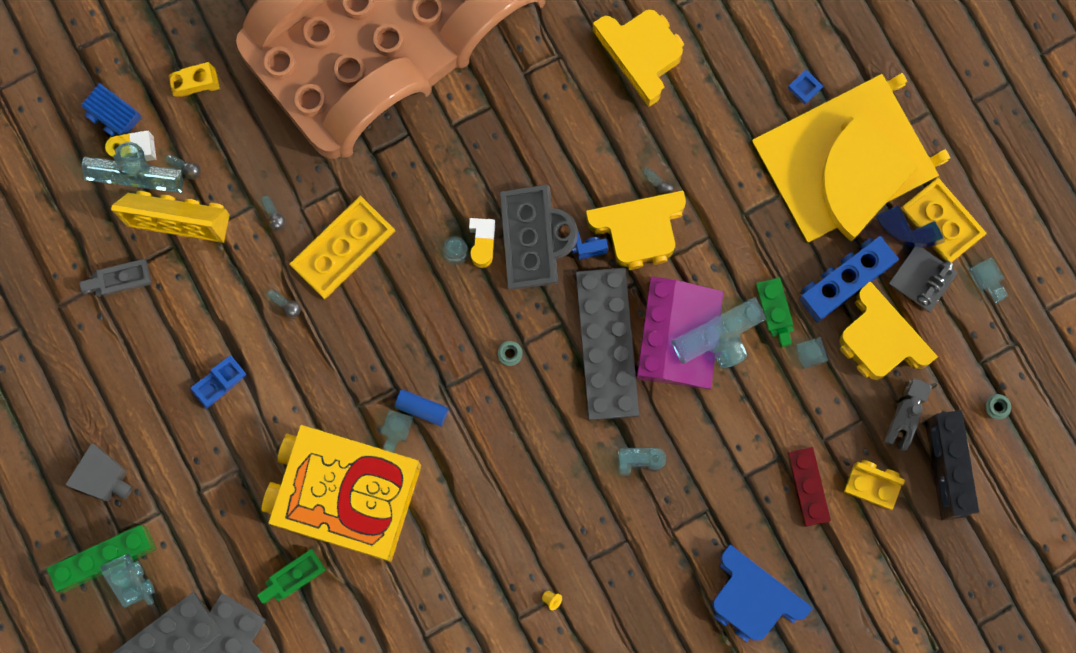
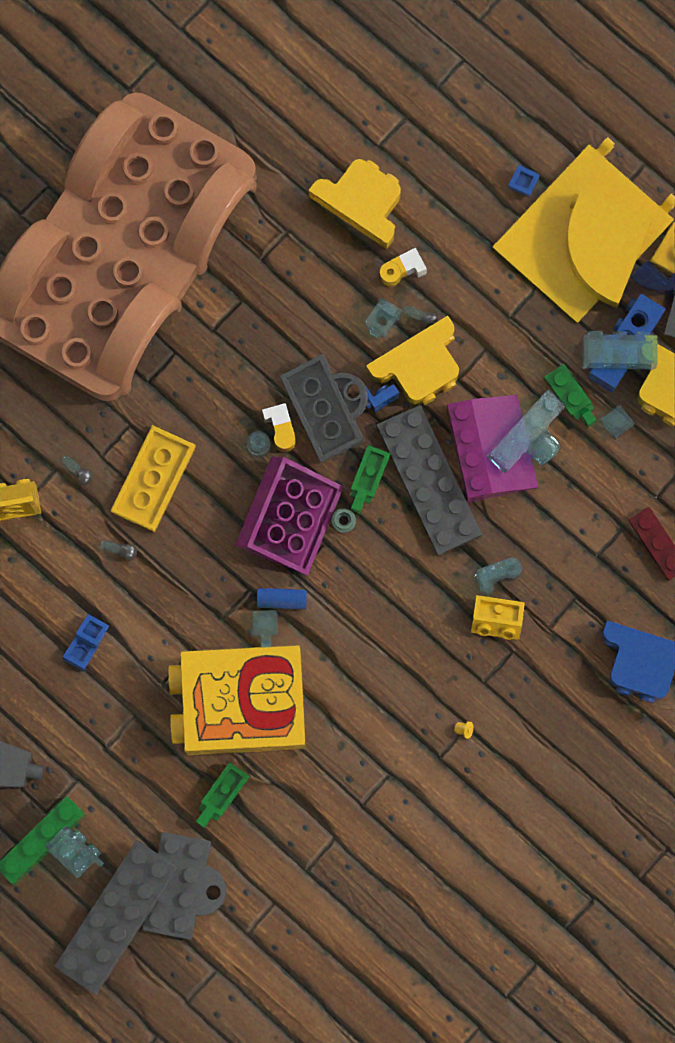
camera: 20 degrees left, 0 degrees up
none -> magenta slope [235,457,344,576]
none -> green hinge [350,445,391,514]
none -> clear light blue brick [366,298,402,338]
none -> leg [380,248,427,287]
none -> yellow bracket [471,595,525,640]
none -> clear light blue brick [582,331,657,369]

